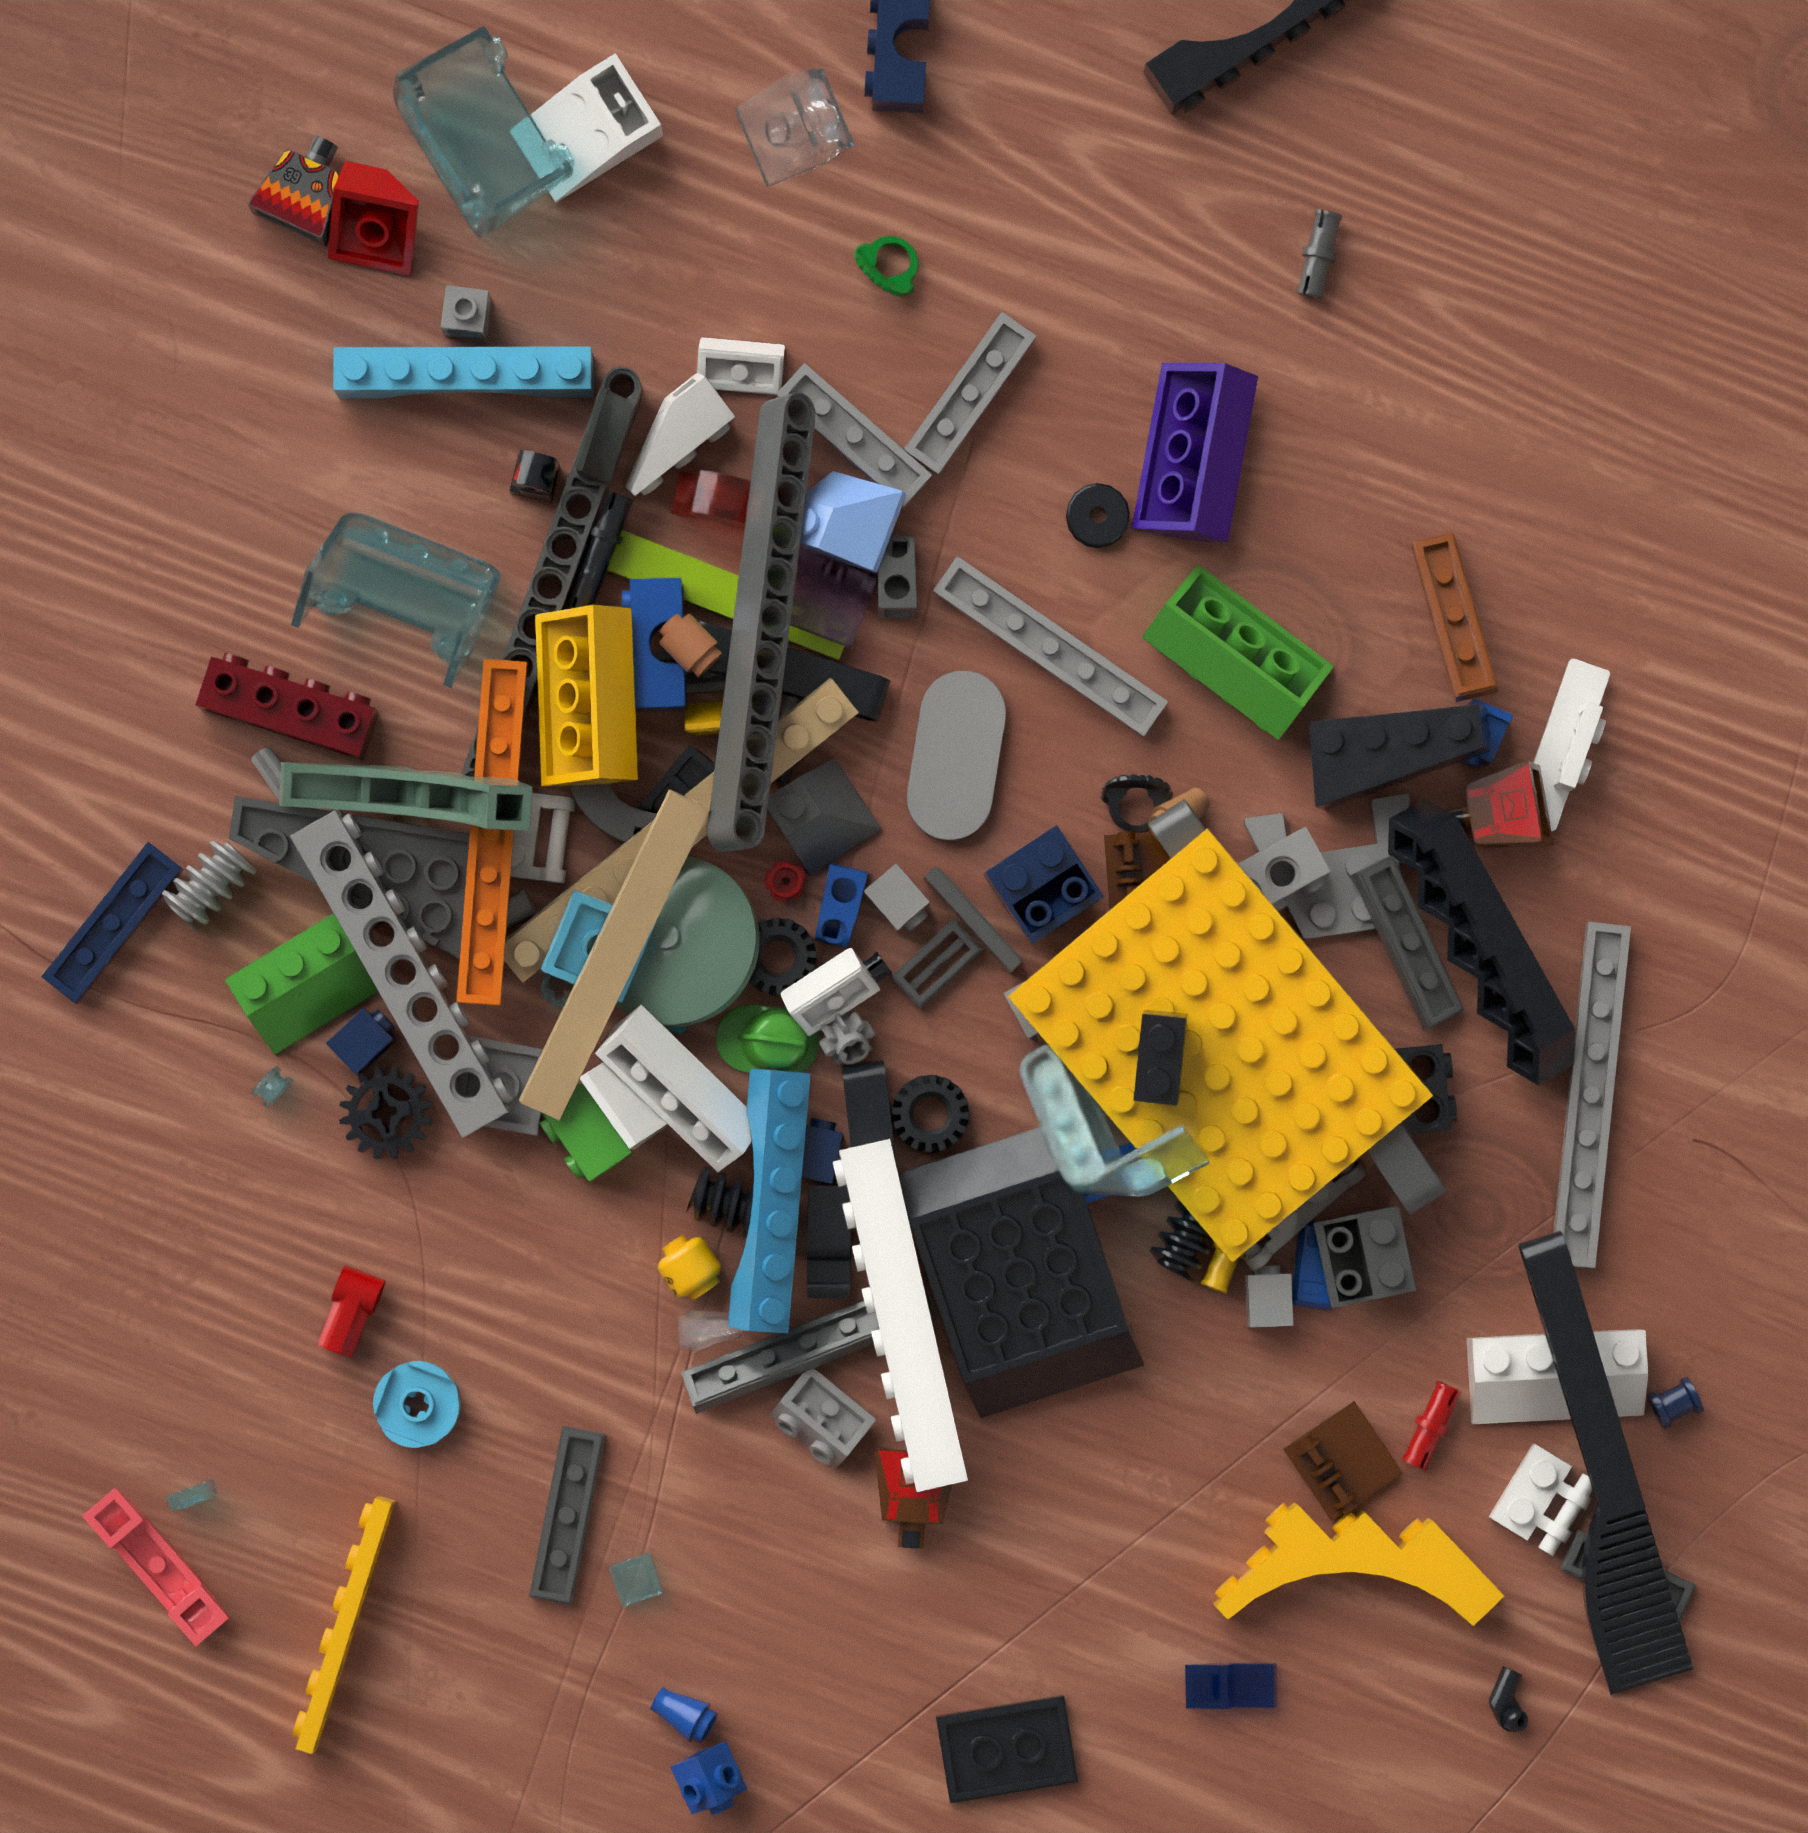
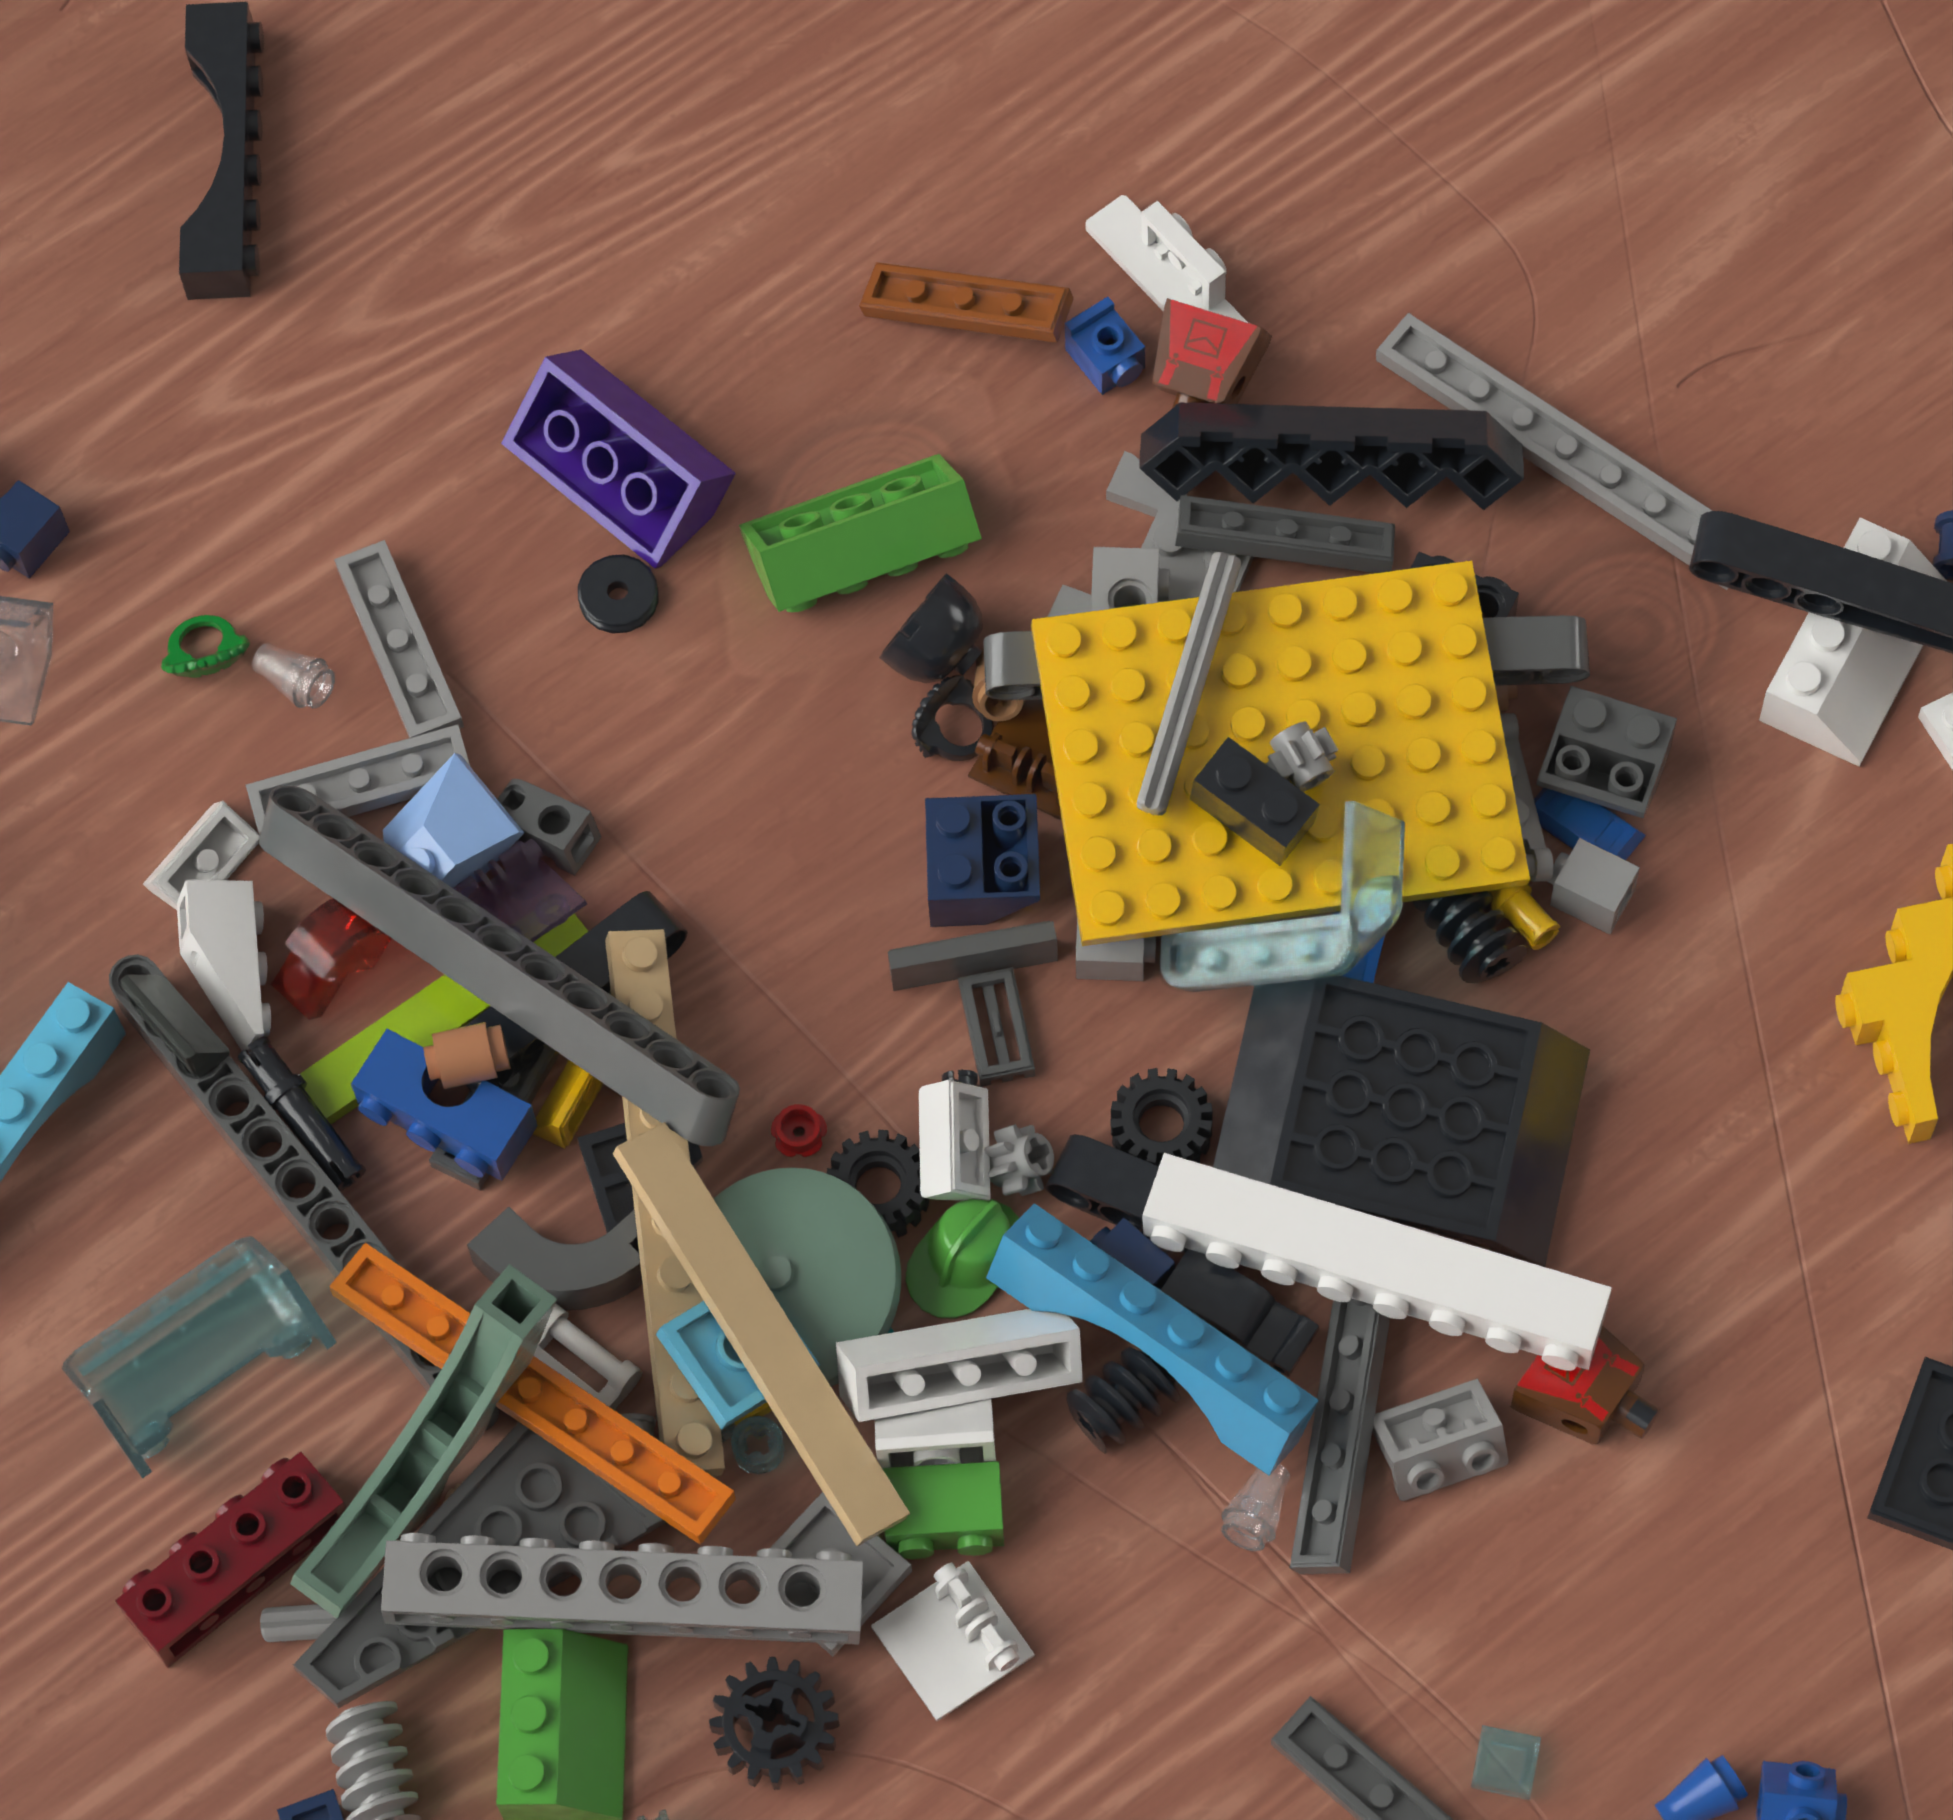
camera: 50 degrees left, 20 degrees down
dark blue brick [326,1008,397,1075] -> none
black leg [510,450,561,503] -> none
yellow slope [535,605,638,786] -> none
yellow head [658,1234,721,1301] -> none
dark grey slope [767,758,881,876] -> none
blue leg [815,863,869,949] -> none
light grey brick [864,864,930,933] -> none
light grey tile [907,671,1006,841] -> none
light grey plate [933,556,1168,738] -> none
reddish brown hinge [1283,1401,1403,1521] -> none
dark grey pin [1296,209,1342,299] -> none
black wedge [1309,704,1491,810] -> none
red pin [1402,1381,1462,1471] -> none
none -> clear cone [252,643,335,709]
none -> white hinge [871,1561,1035,1721]
none -> black cylinder [879,573,983,683]
none -> light grey axle [1136,552,1241,816]
none -> light grey gear [1266,722,1338,792]

